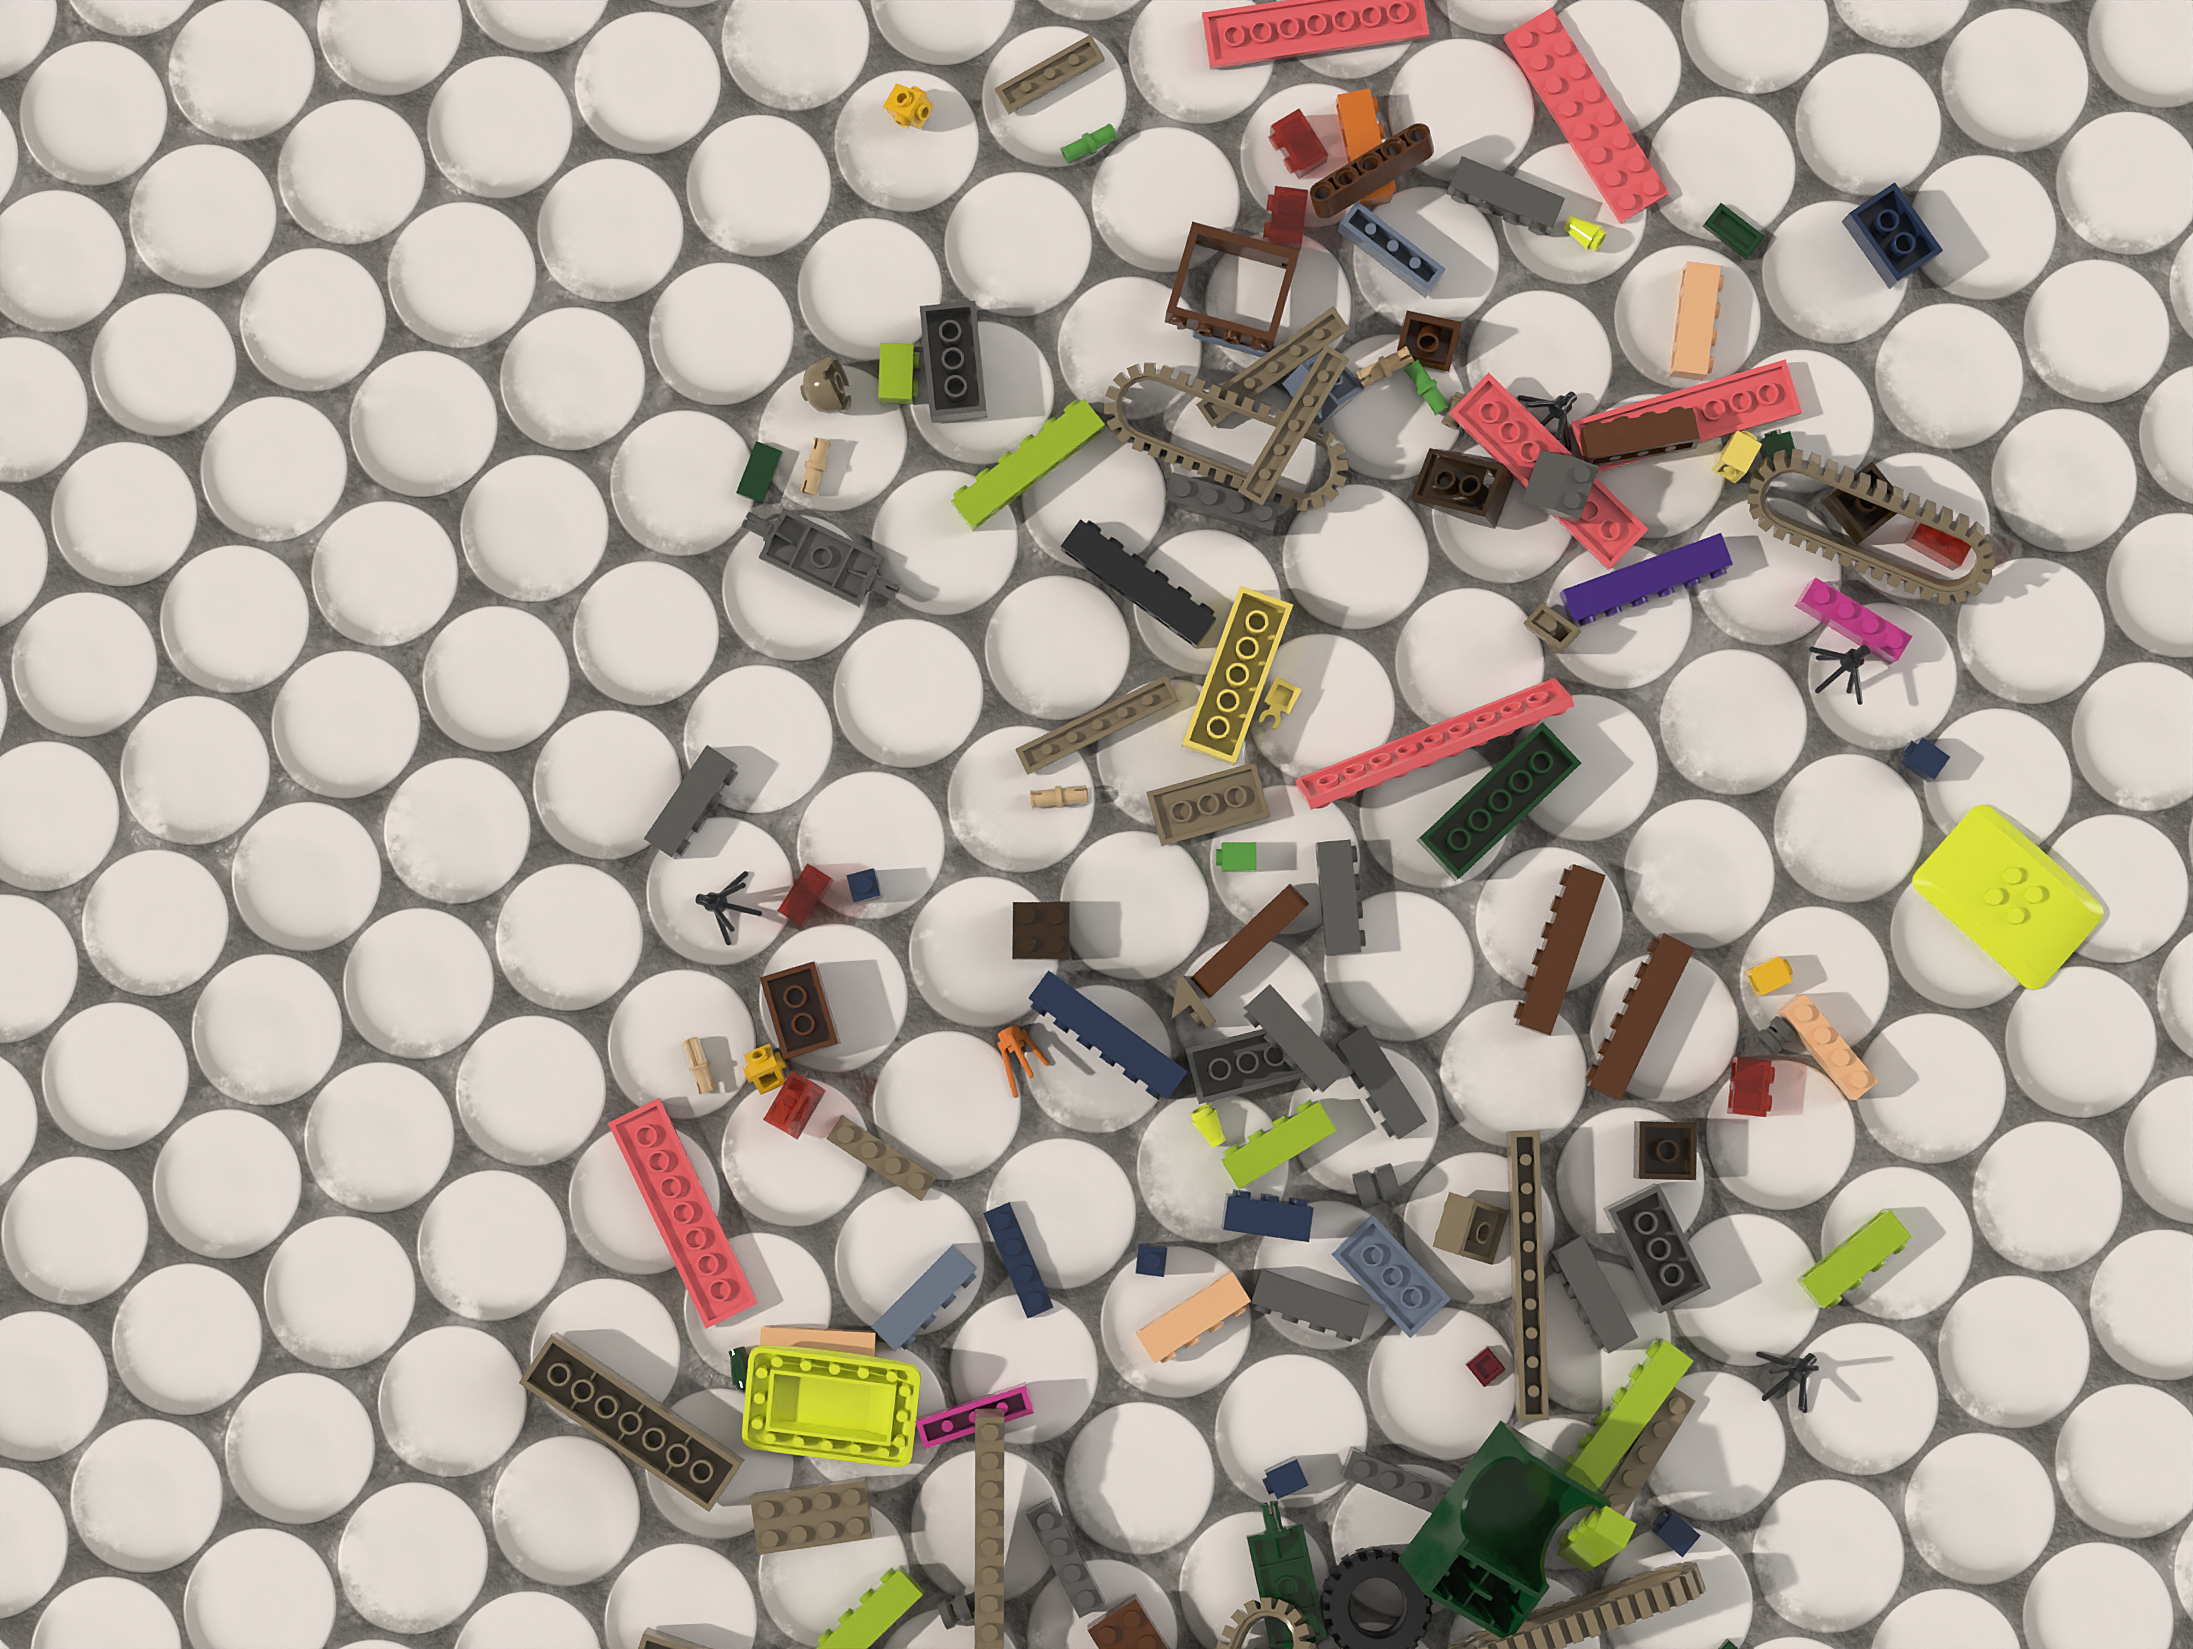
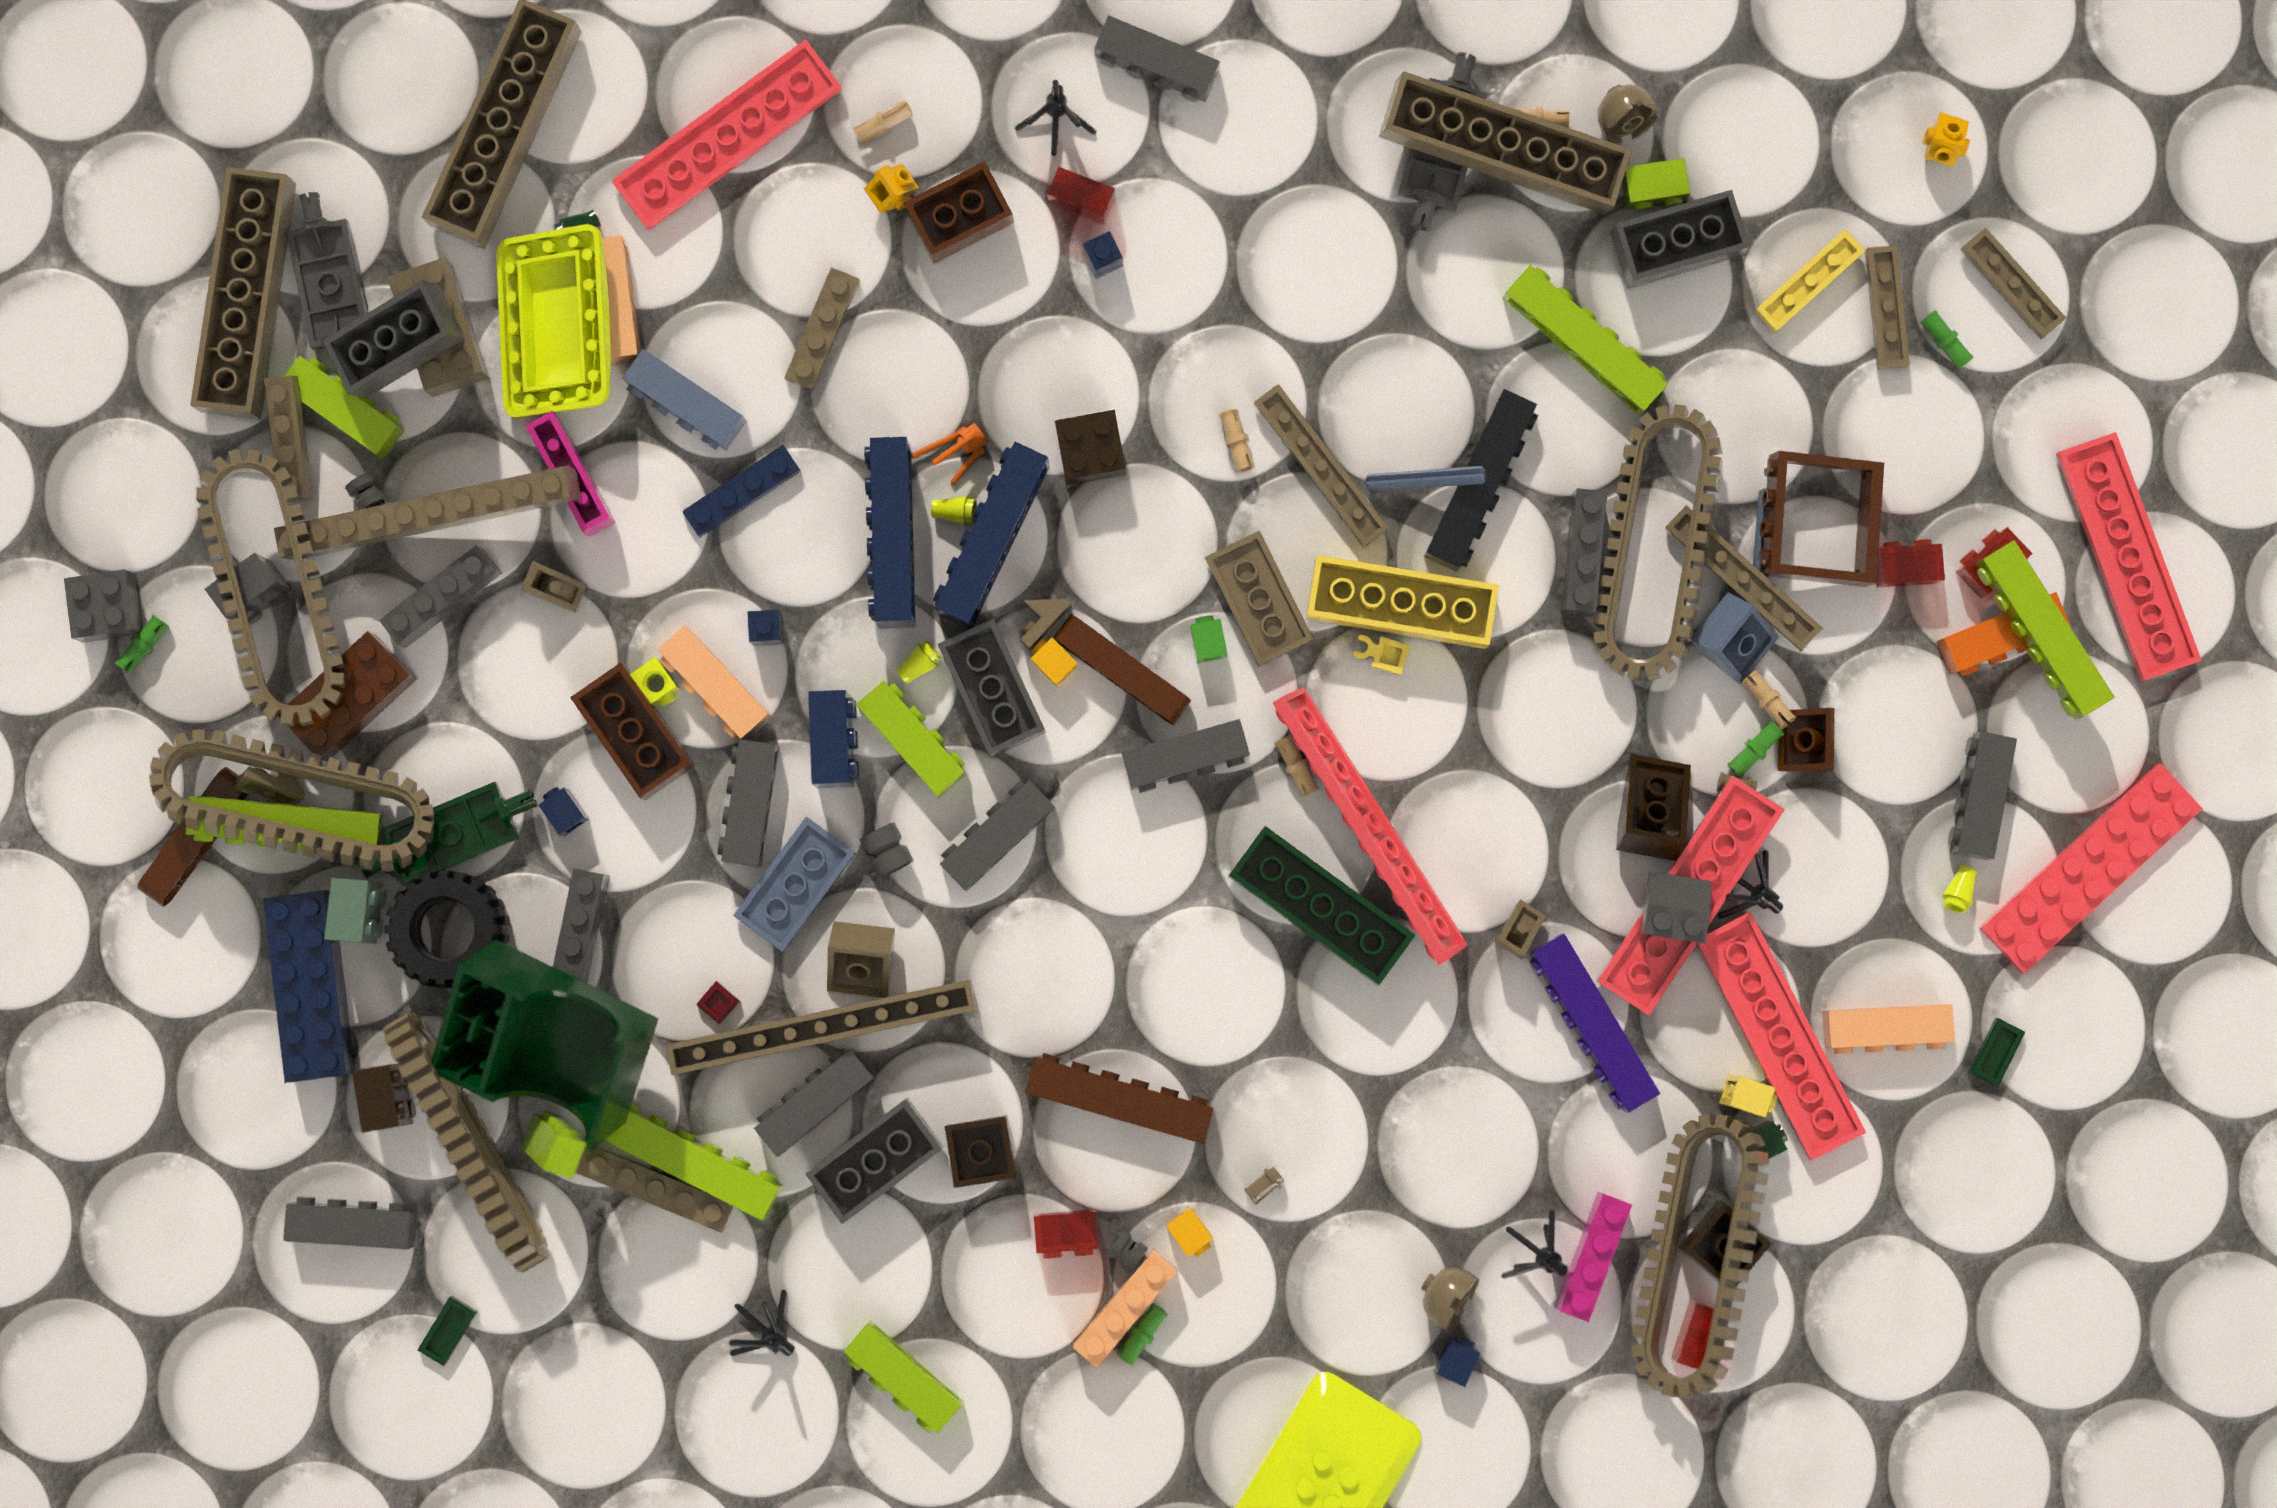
camera: 80 degrees right, 0 degrees up
dark green tile [736,441,783,504] -> none
clear red brick [763,1070,826,1140] -> none
dark tan plate [1238,344,1350,506] -> none
dark grey brick [1244,984,1348,1093] -> none
reddish brown beam [1310,123,1434,218] -> none
sand blue brick [1338,202,1446,299] -> none
reddish brown brick [1513,864,1606,1036] -> none
reddish brown brick [1579,406,1700,466] -> none
dark blue brick [1651,1509,1701,1558] -> none
dark blue brick [1842,182,1943,289] -> none
none -> dark grey plate [286,192,367,373]
none -> dark grey brick [323,280,465,398]
none -> dark tan slope [521,561,587,613]
none -> reddish brown brick [570,662,696,801]
none -> neon yellow brick [630,657,681,707]
none -> dark blue brick [864,436,916,629]
none -> neon yellow cone [931,496,977,526]
none -> yellow brick [1030,637,1078,687]
none -> bright green pin [1117,1303,1168,1366]
none -> dark tan pin [1244,1167,1285,1205]
none -> tan pin [1274,734,1320,797]
none -> sand blue axle [1366,466,1486,492]
none -> dark tan brick [1378,71,1632,214]
none -> dark tan cylinder [1421,1267,1480,1331]
none -> light yellow plate [1754,229,1865,333]
none -> dark tan plate [1865,245,1910,369]
none -> lime brick [1975,540,2115,719]

